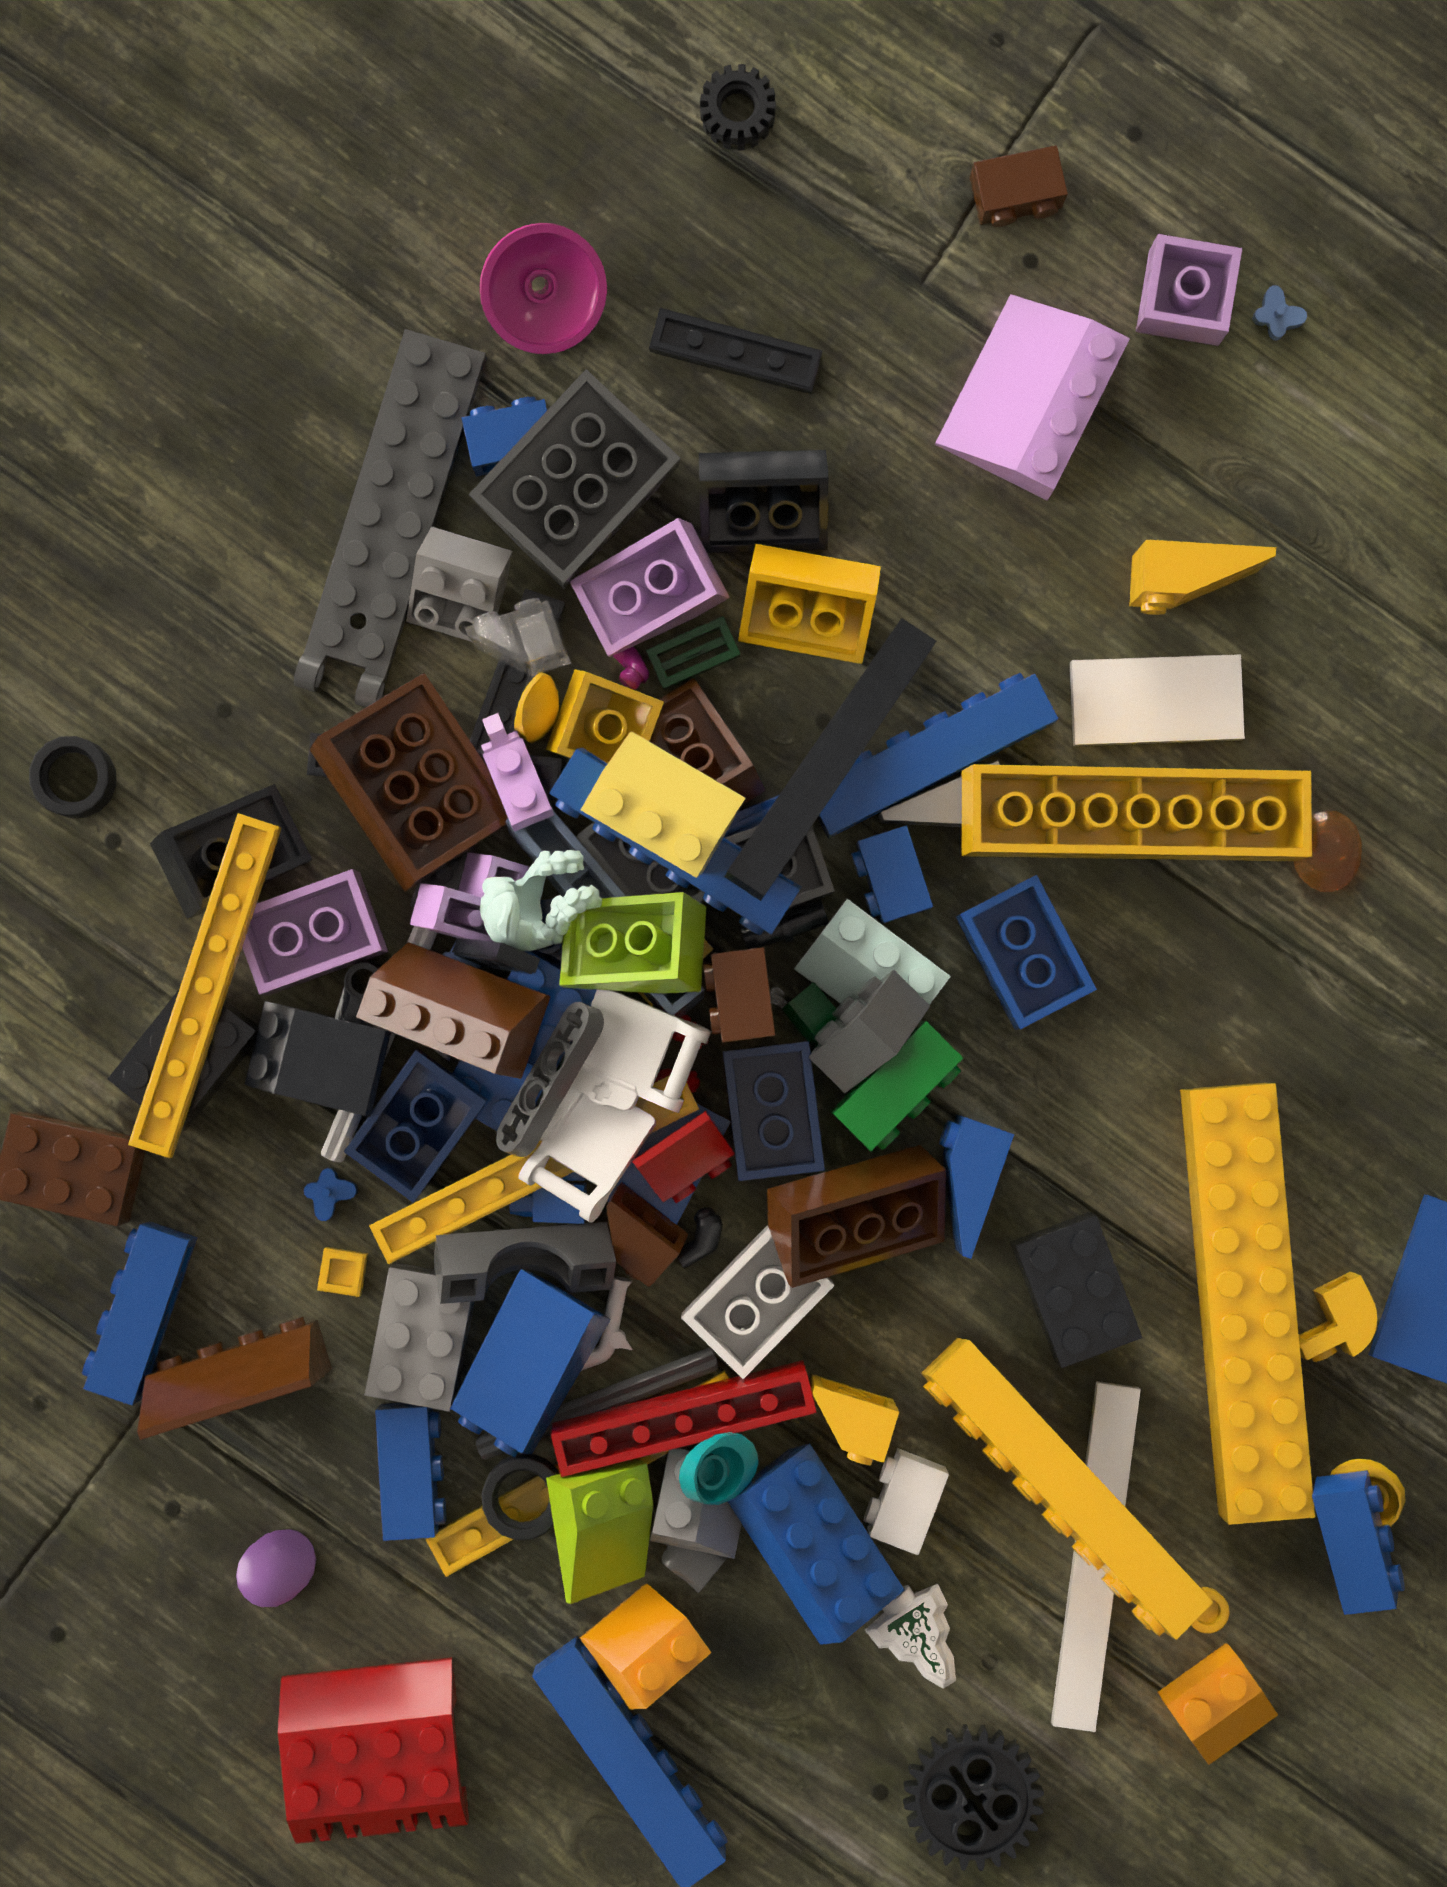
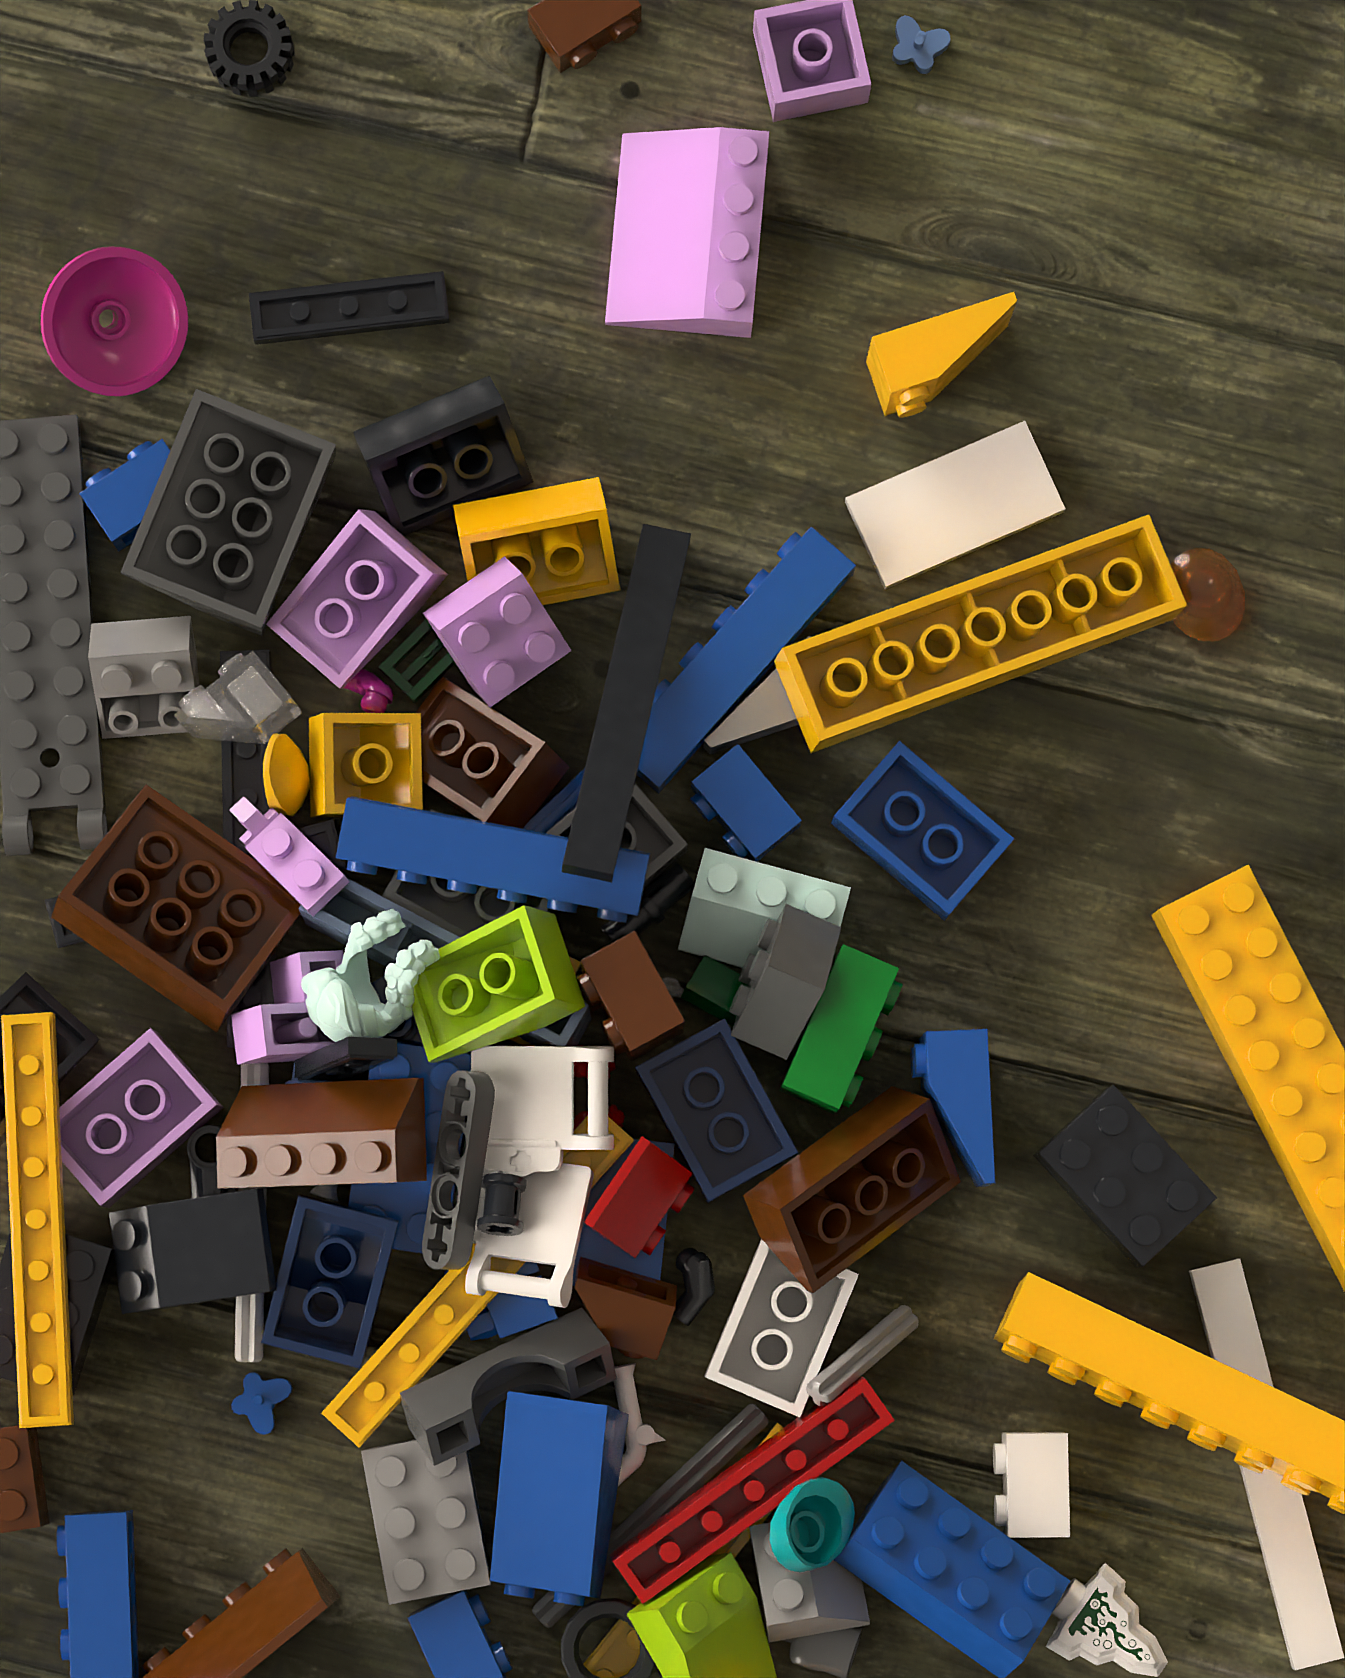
camera: 25 degrees left, 5 degrees down
yellow tile [317,1247,368,1297] -> none
light yellow slope [581,731,746,878] -> none
yellow slope [810,1374,899,1466] -> none
none -> lavender brick [423,556,571,707]
none -> black bush [477,1173,527,1236]
none -> light grey axle [806,1305,919,1406]

